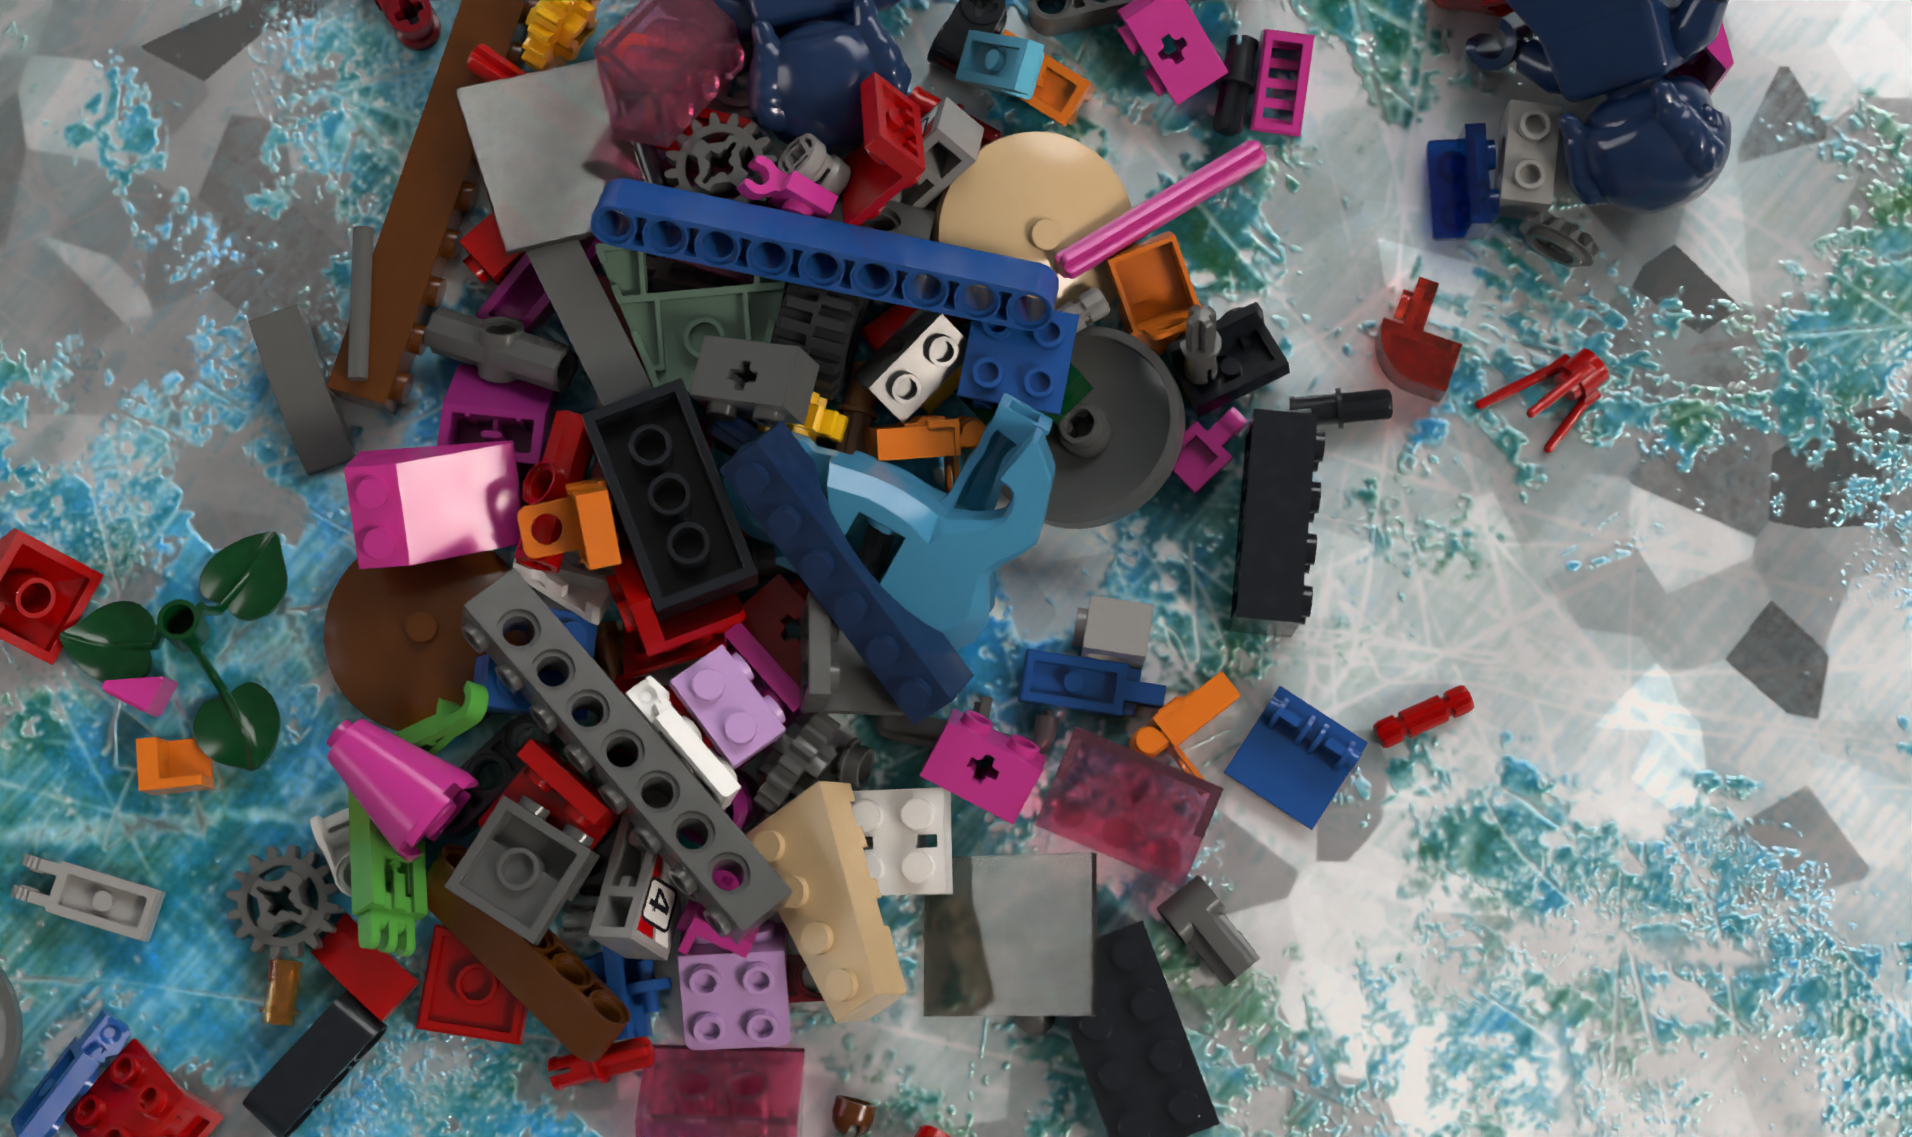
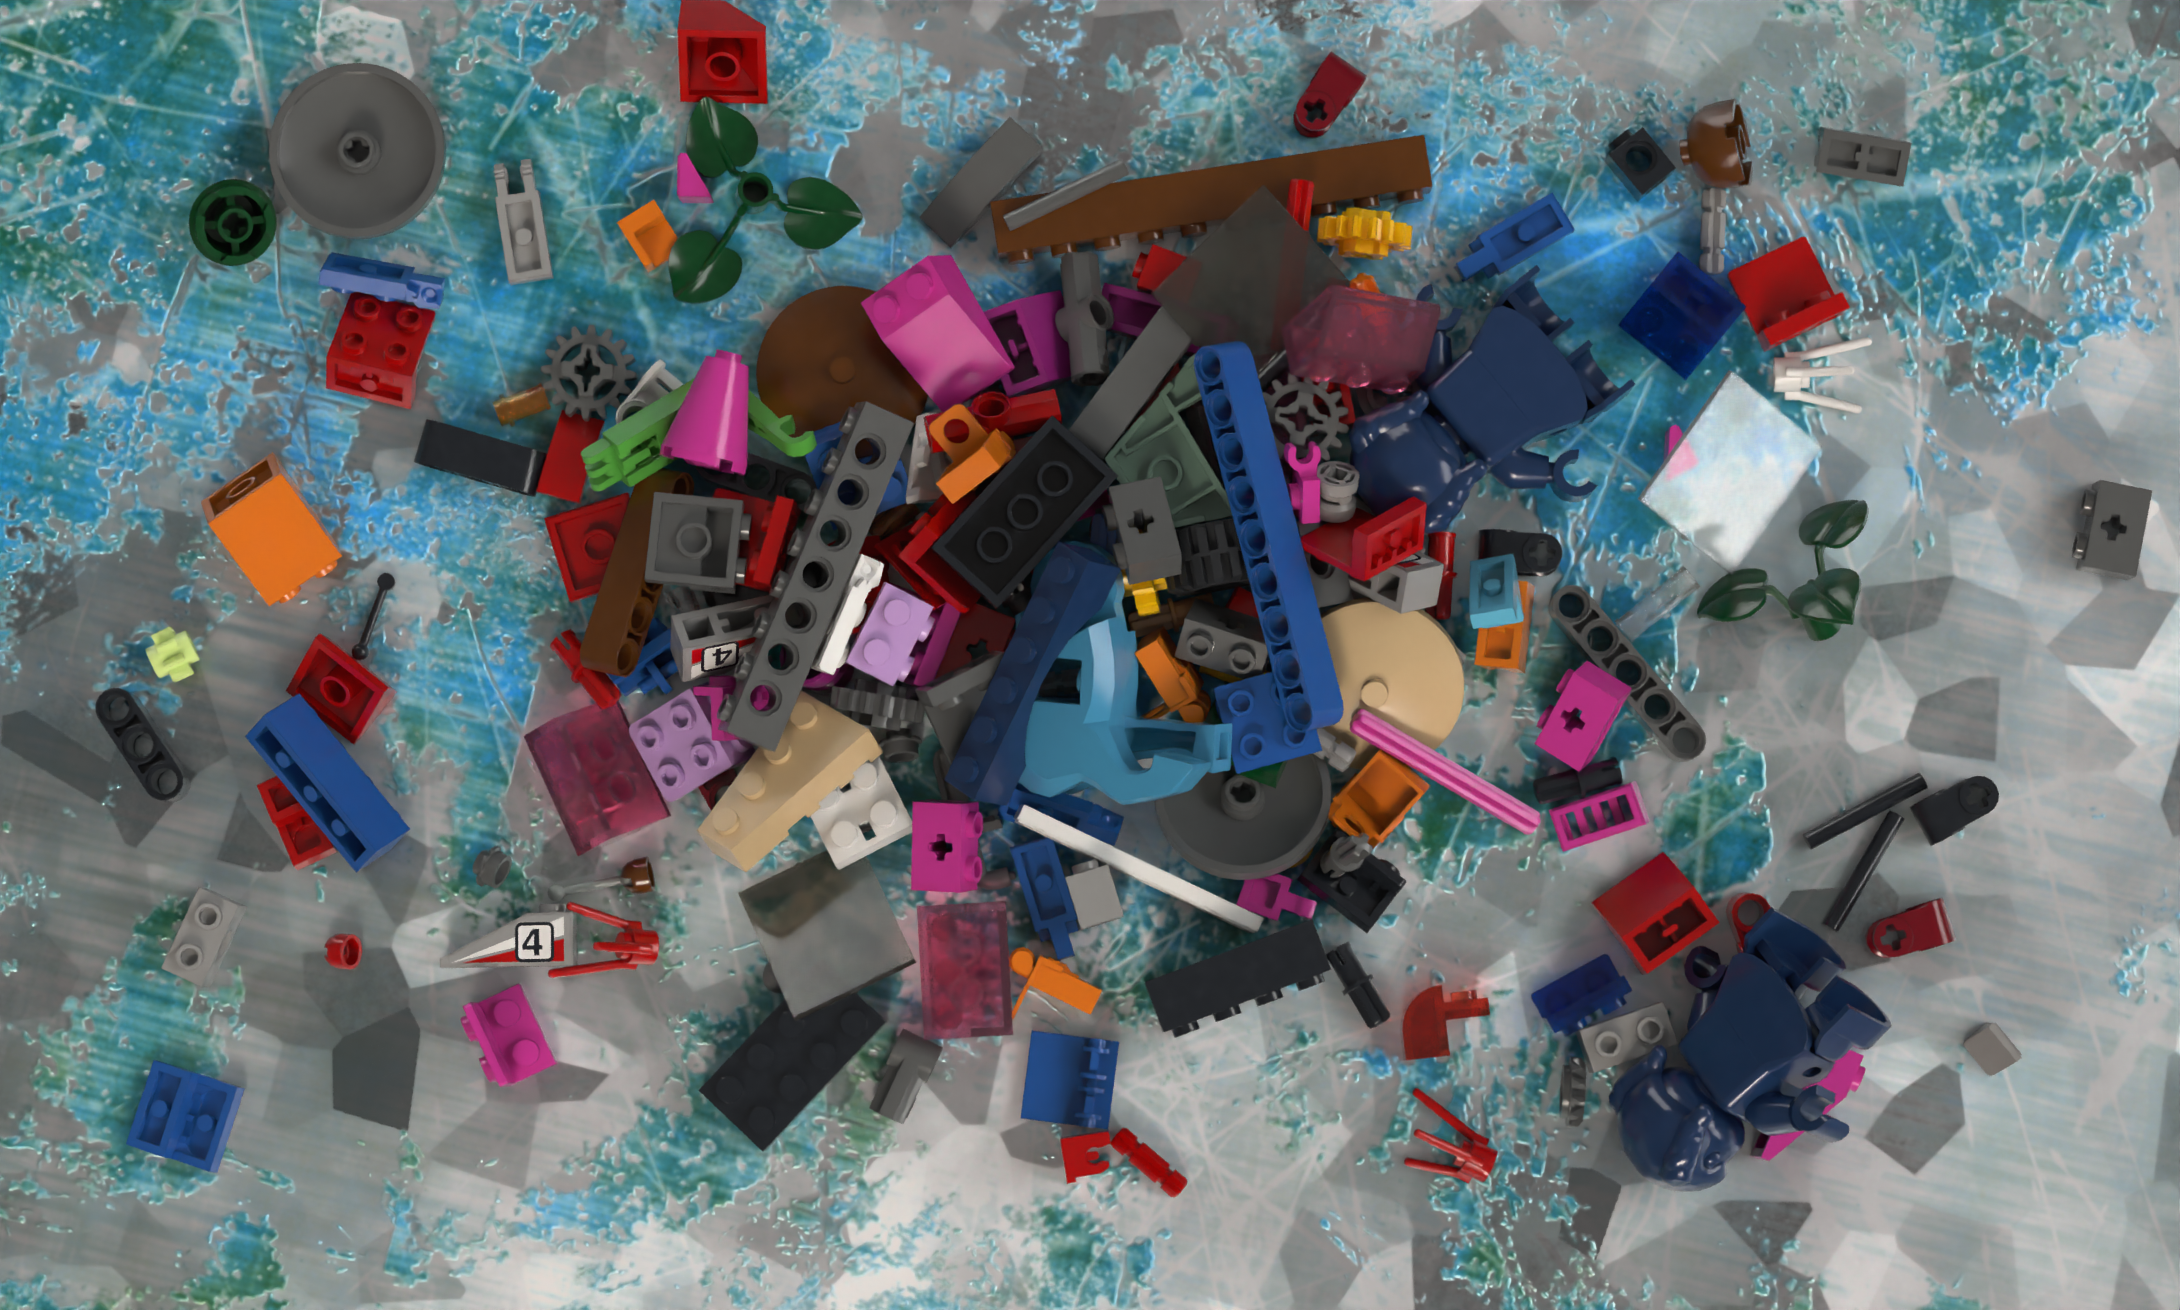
camera: 60 degrees right, 5 degrees up
none -> blue hinge [997,782,1124,846]
none -> white tile [1013,805,1264,933]
none -> red hinge [1060,1130,1111,1184]
none -> red slope [1591,852,1720,975]

